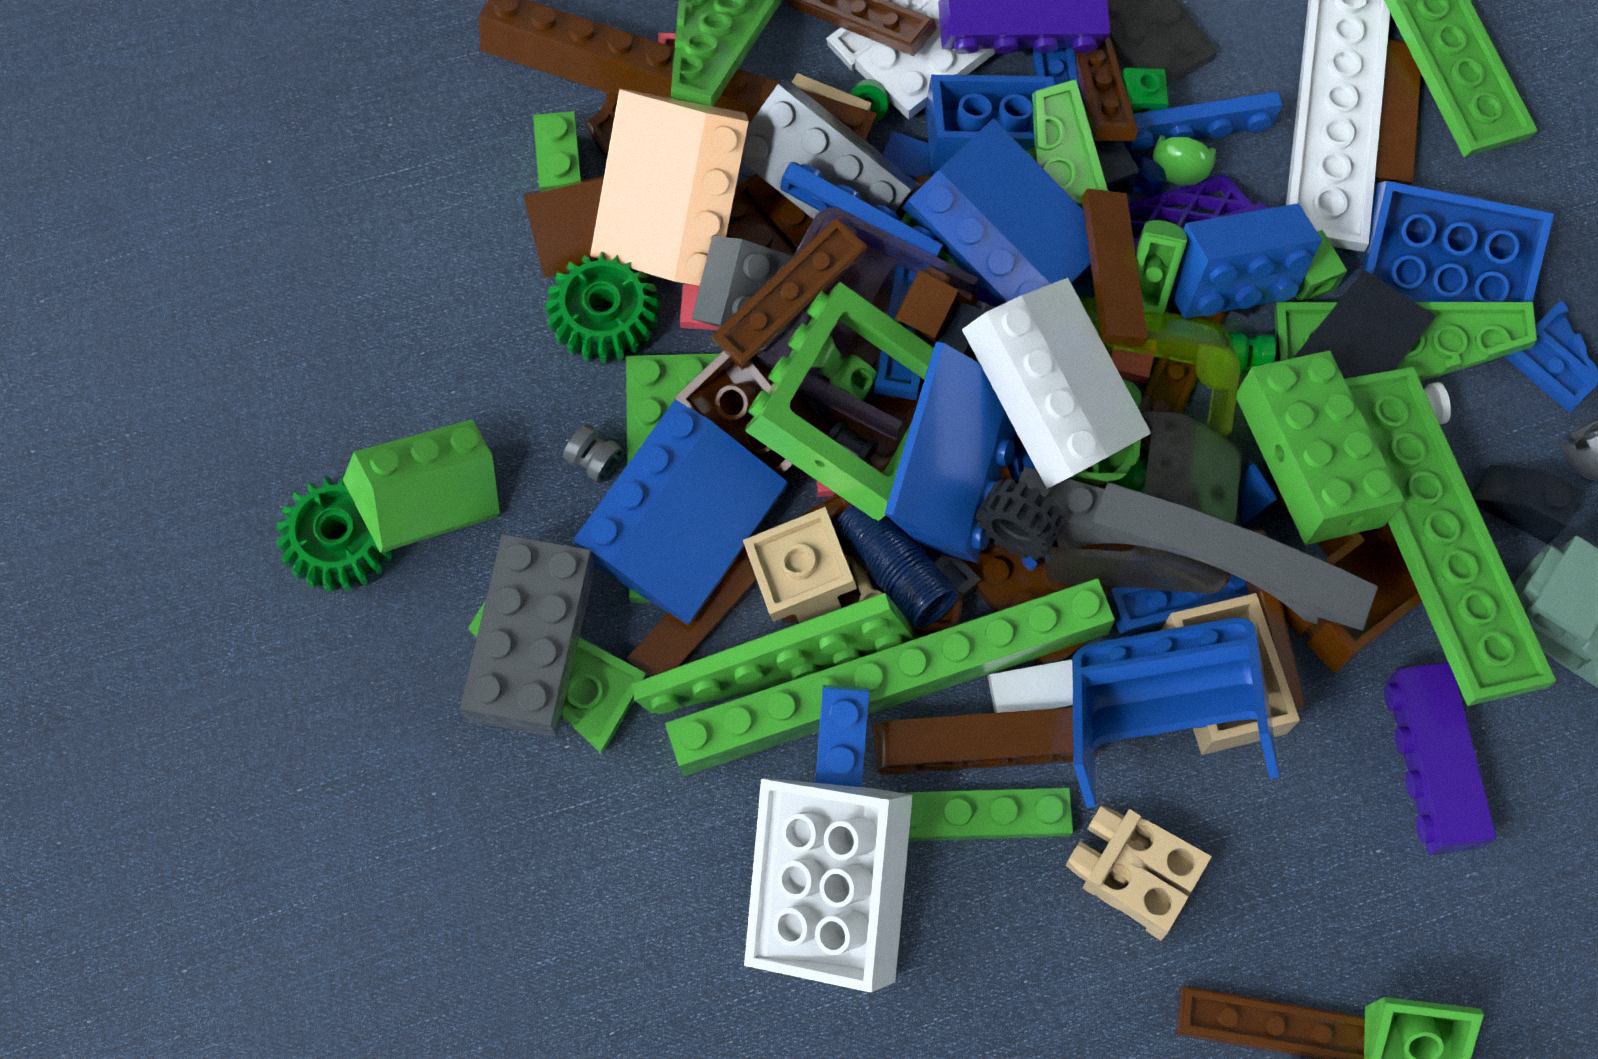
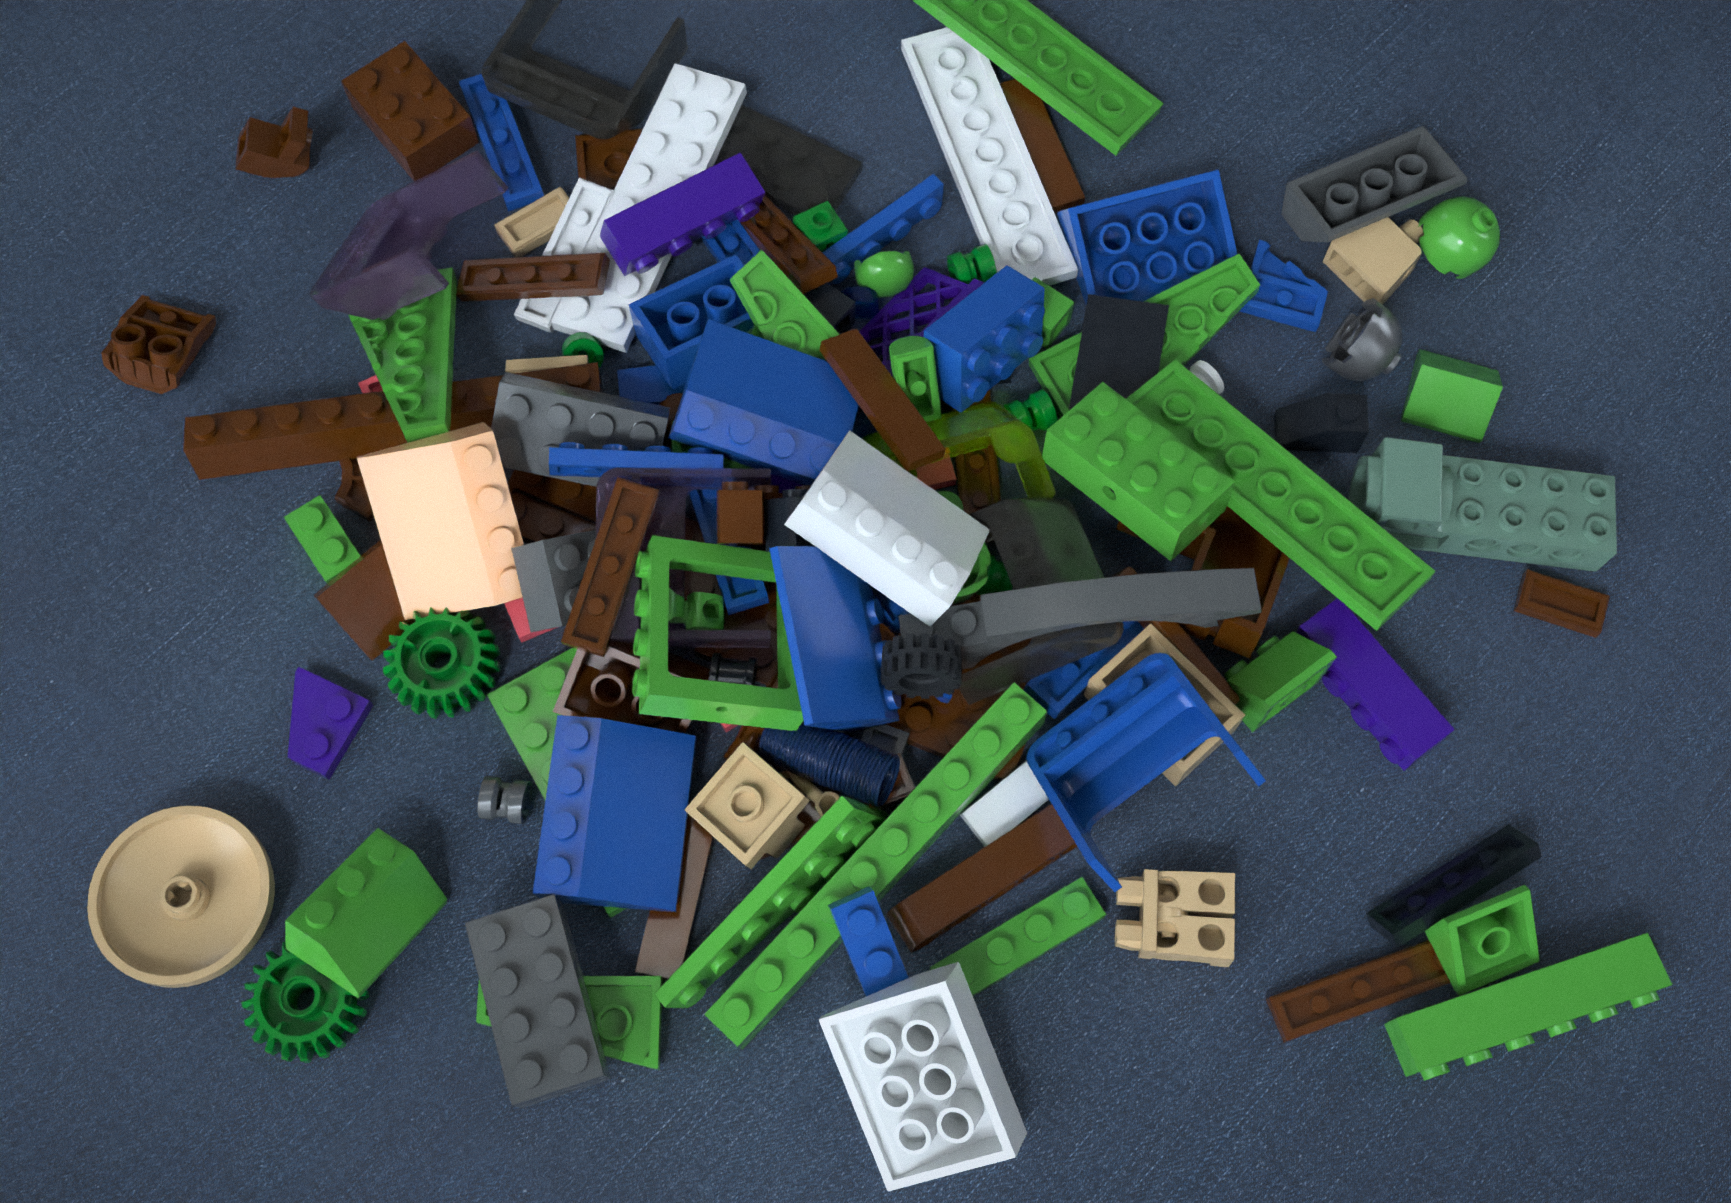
camera: 25 degrees left, 0 degrees up
blue slope [1239,463,1277,527] -> none
none -> tan dish [87,806,275,988]
none -> dark purple wing [287,667,374,780]
none -> green wheel [947,244,997,284]
none -> bright green slope [1224,631,1337,733]
none -> black plate [1366,824,1542,948]

